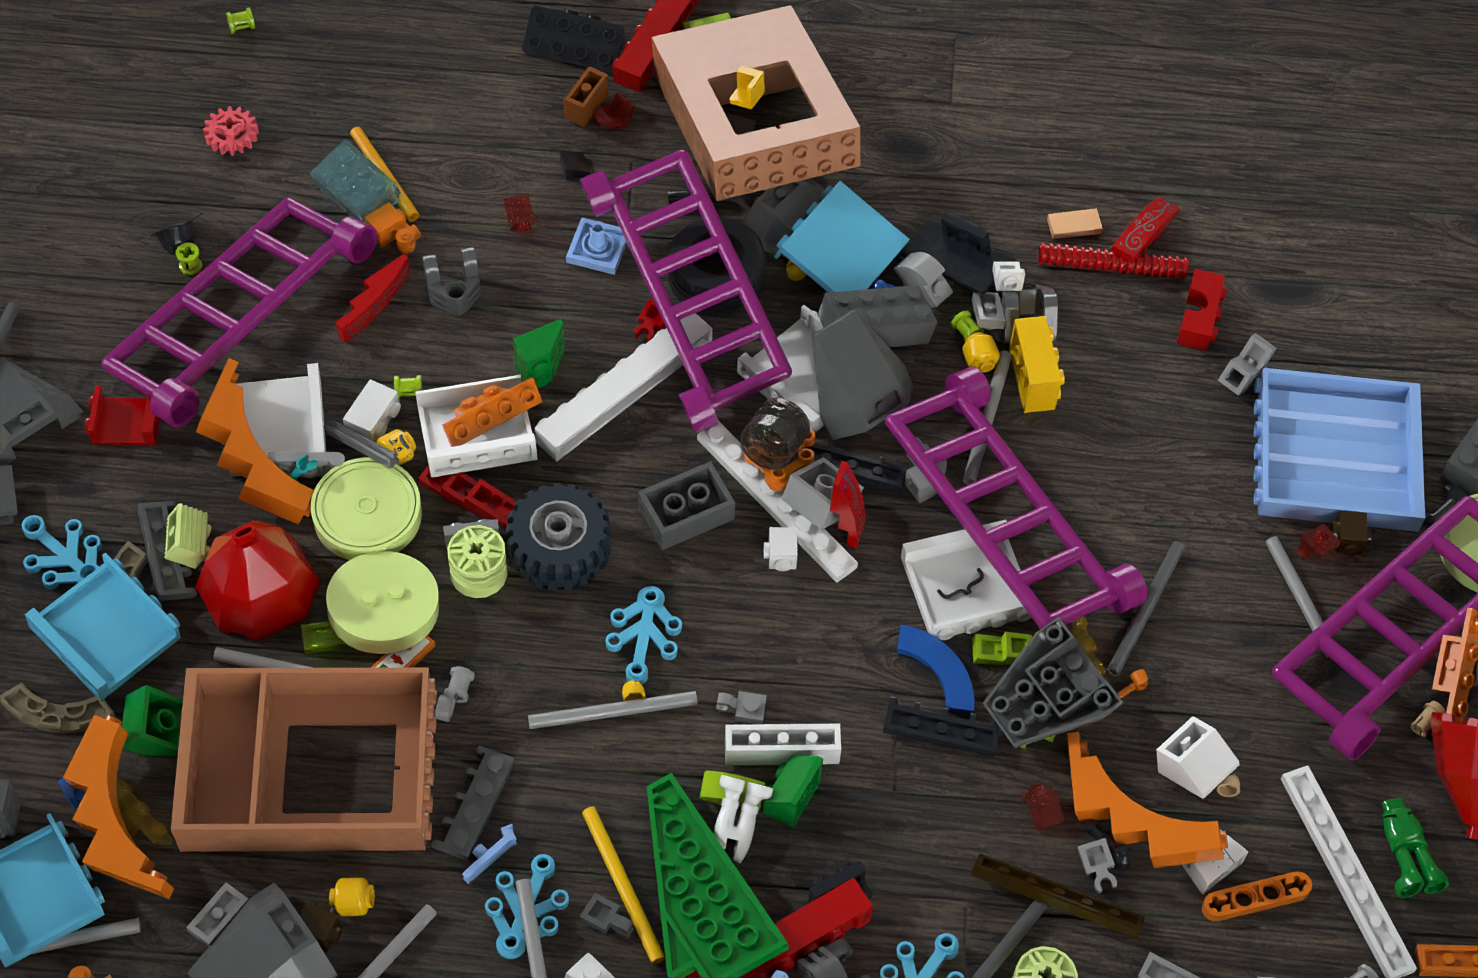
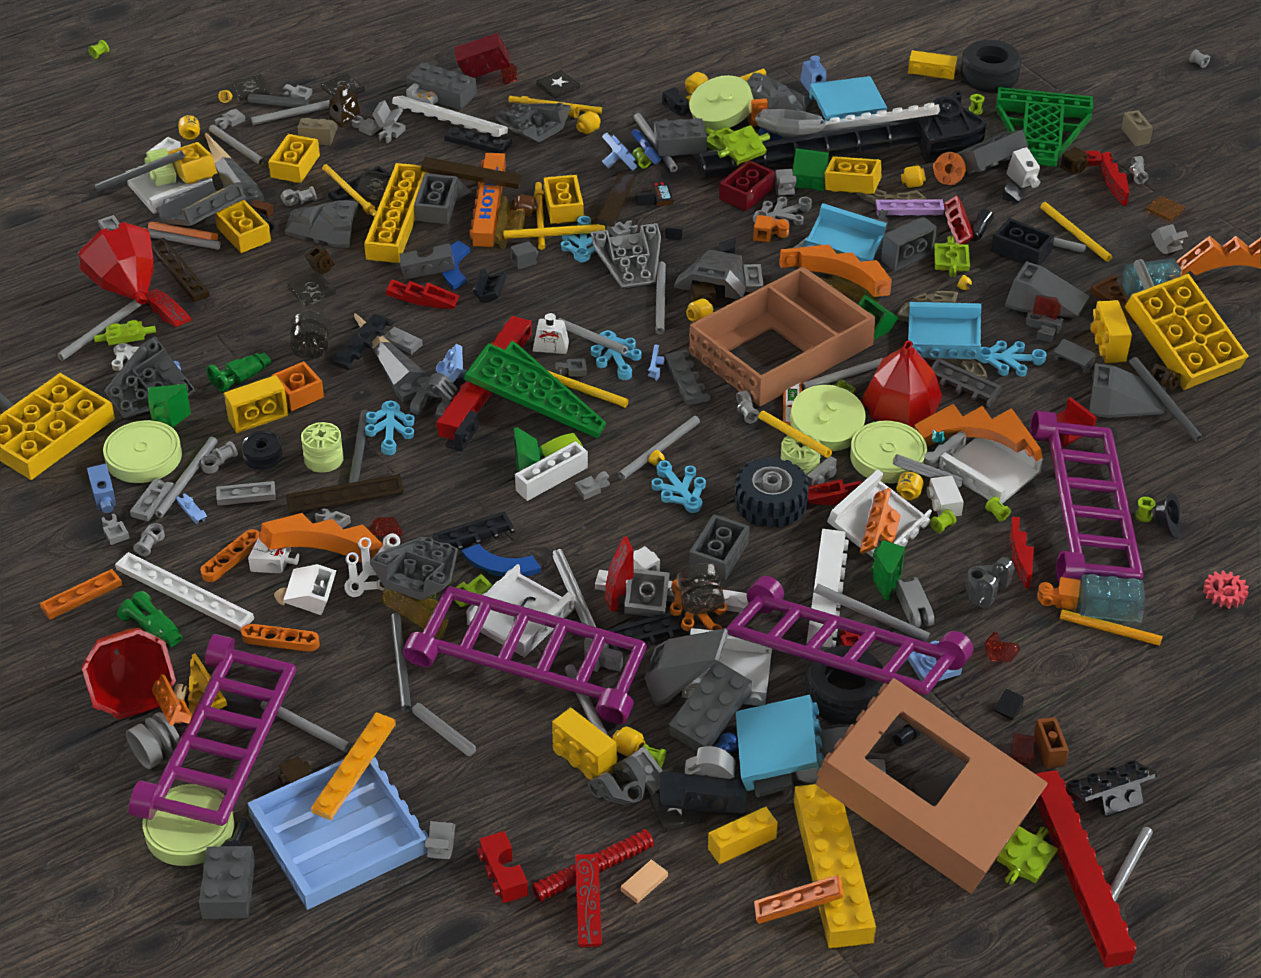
camera: 145 degrees right, 15 degrees down
yellowish green brick [164,503,211,569] -> none
white piece [713,775,773,864] -> none
yellow panel [730,66,765,109] -> none
white bracket [992,262,1025,291] -> none
orange hand [1117,669,1148,699] -> none
clear red bracket [1296,523,1341,560] -> none
none -> yellow wing [188,653,227,714]
none -> orange beam [241,624,320,652]
none -> light orange plate [311,712,396,820]
none -> white plant [344,533,400,597]
none -> light grey axle [412,703,476,756]
none -> light grey axle [552,549,597,628]
none -> yellow brick [708,807,778,865]
none -> orange tile [754,875,844,924]
none -> yellow piece [758,411,832,458]
none -> yellow brick [793,784,876,948]
none -> light grey piece [814,584,930,642]
none -> light grey piece [895,577,934,628]
none -> lime bush [985,496,1011,522]

